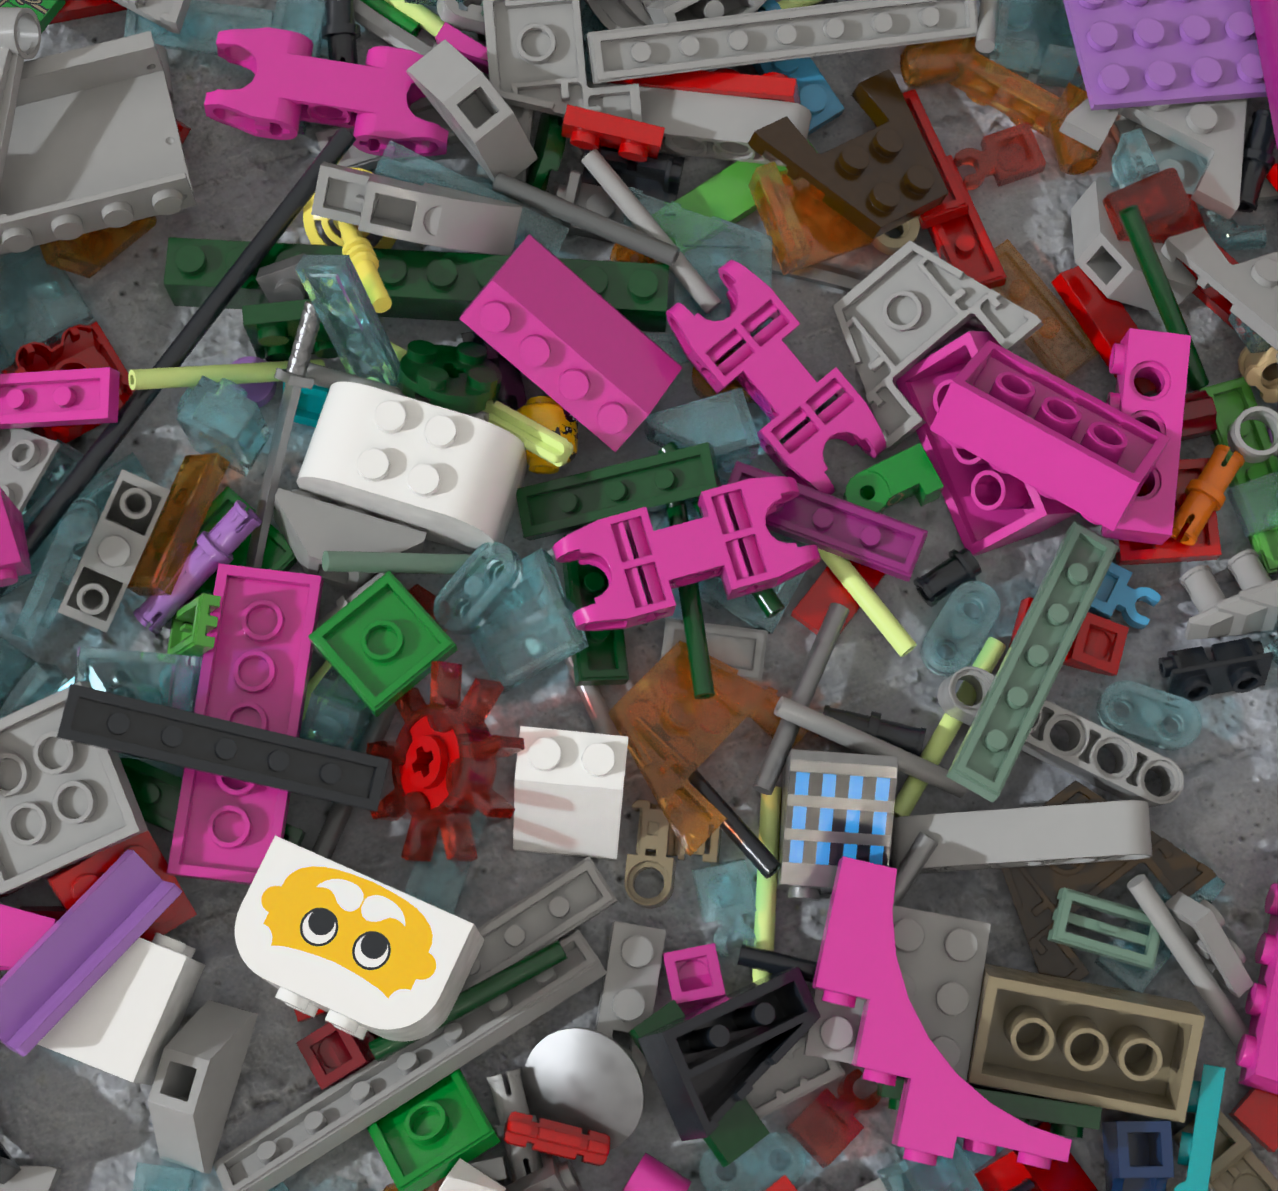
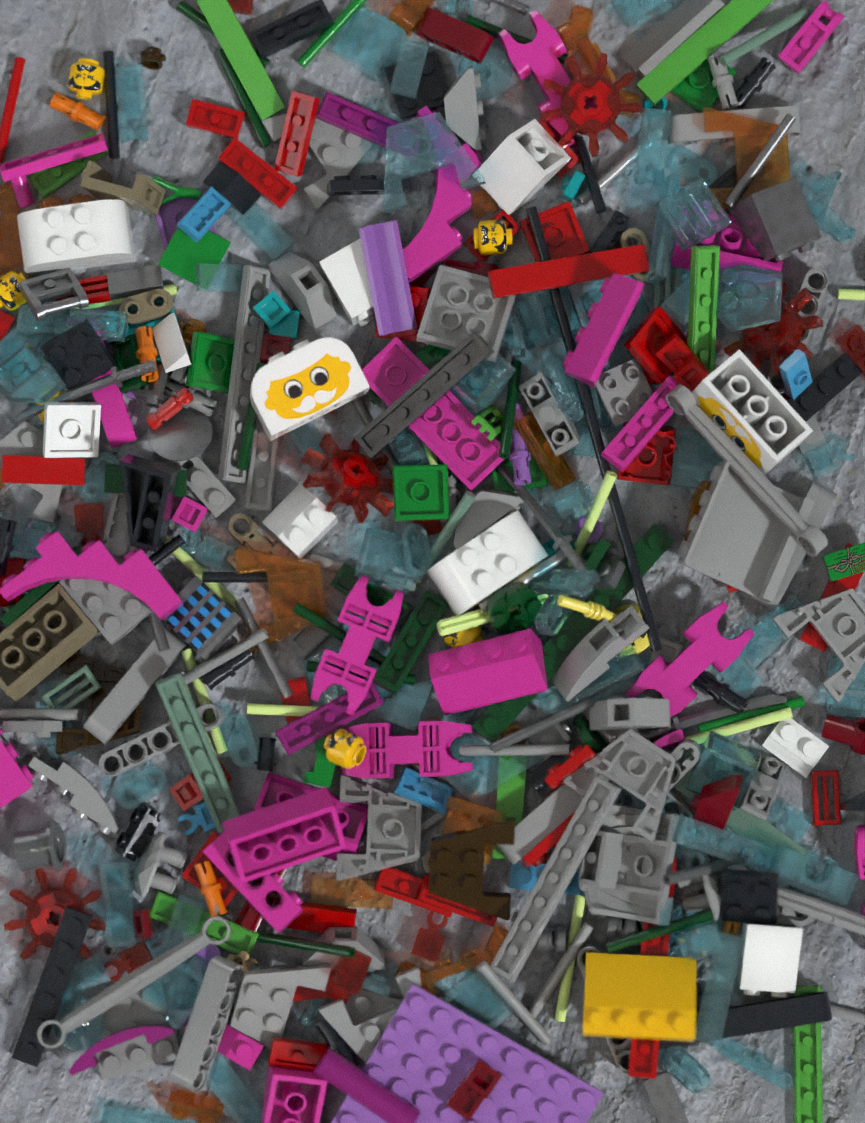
camera: 130 degrees right, 10 degrees up
none -> light grey slope [28,757,120,835]
none -> teal plate [253,290,291,329]
none -> teal tile [270,310,300,339]
none -> yellow head [324,729,366,769]
none -> dark azure plate [394,767,454,814]
none -> dark green piece [498,360,522,459]
none -> clear light blue plate [535,588,574,636]

